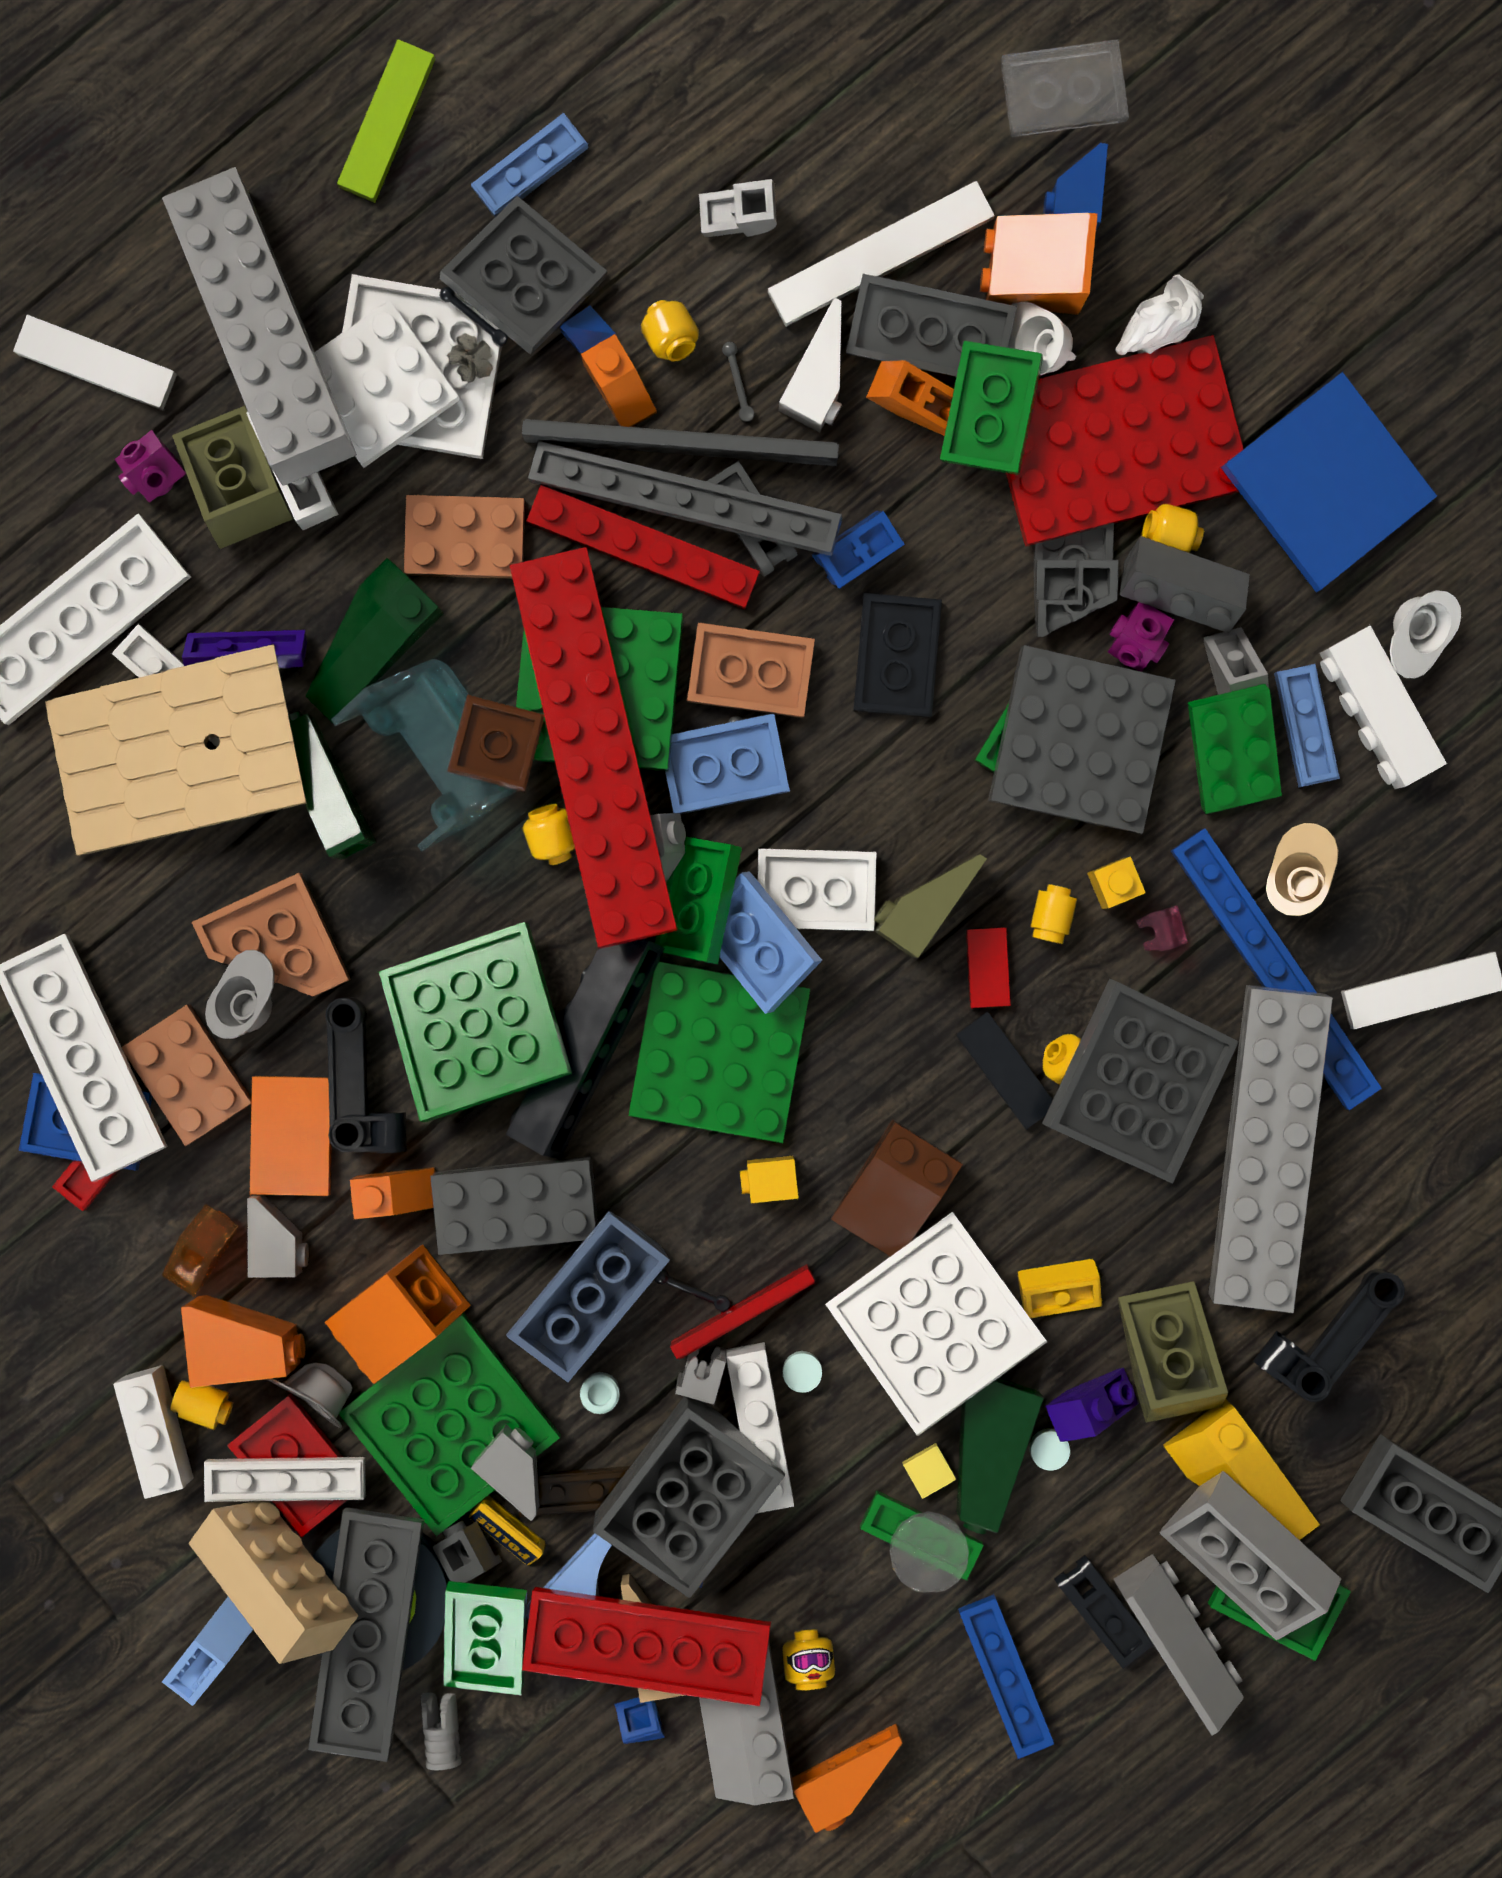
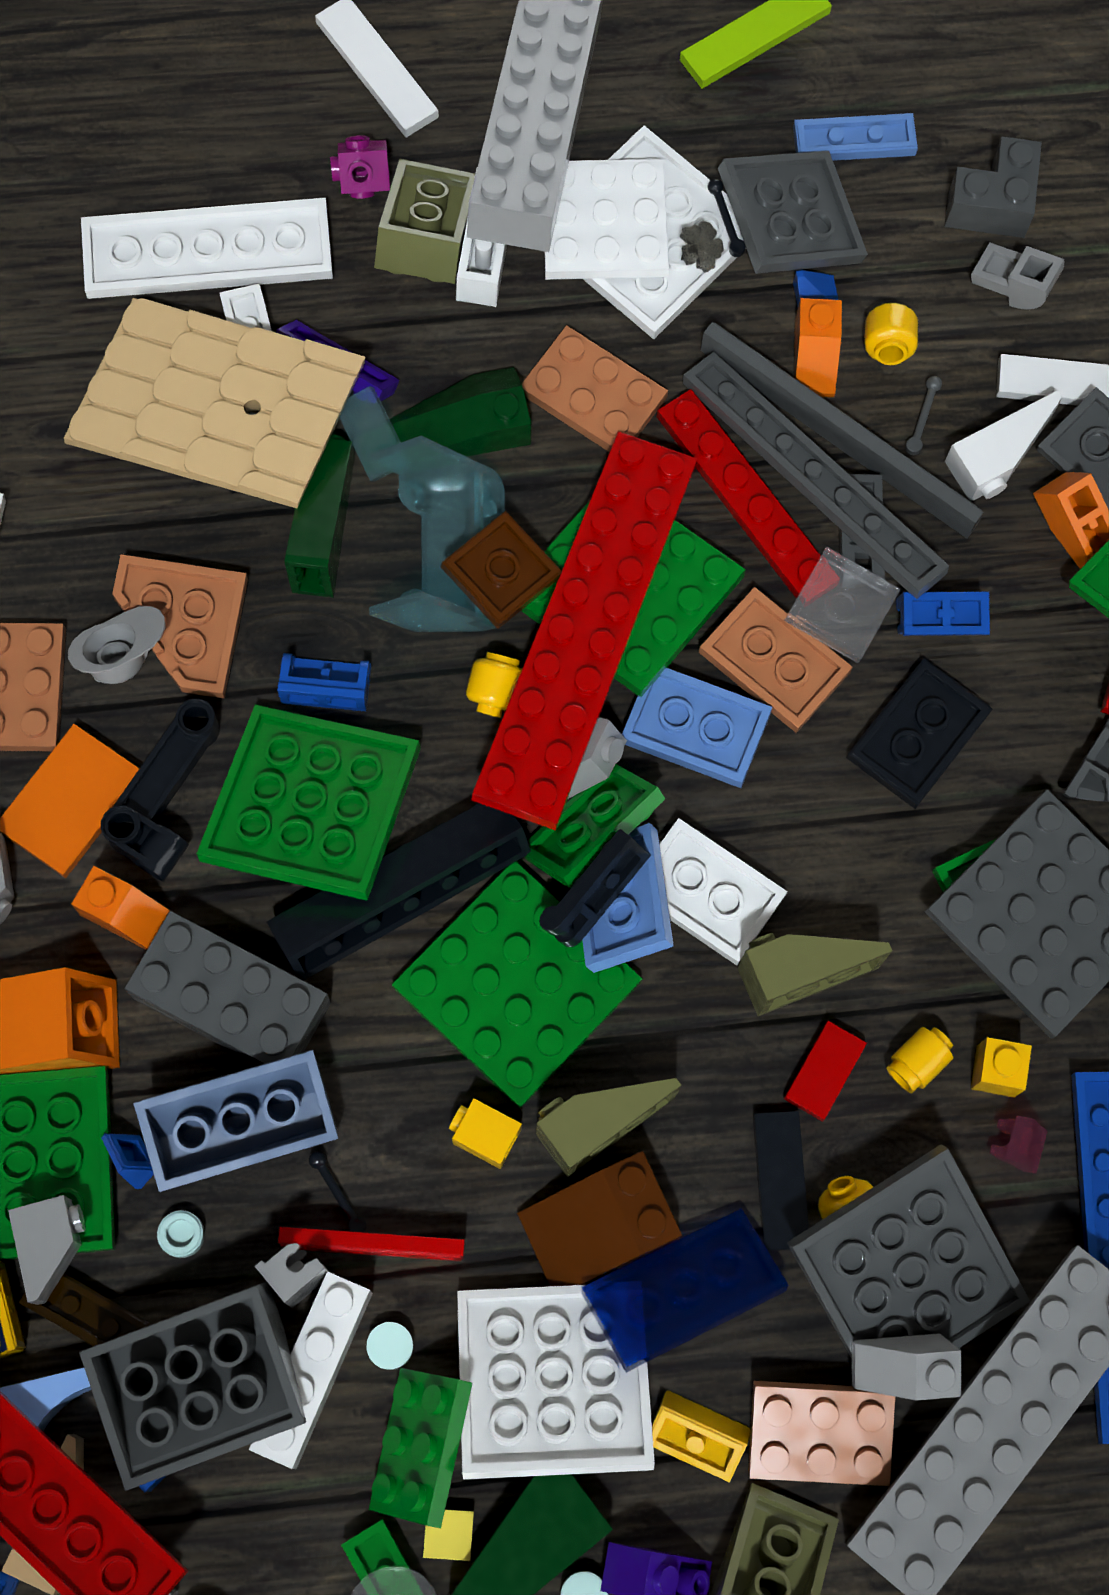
camera: 25 degrees right, 15 degrees down
none -> blue slope [101,1133,154,1189]
none -> blue hinge [277,653,372,712]
none -> clear light blue tile [339,386,410,482]
none -> green plate [368,1368,473,1528]
none -> olive slope [536,1078,681,1178]
none -> black plate [539,829,651,947]
none -> clear blue tile [581,1208,788,1373]
none -> plate [748,1381,895,1486]
none -> clear tile [784,547,900,663]
none -> light grey slope [852,1334,961,1401]
none -> dark grey brick [945,136,1042,238]

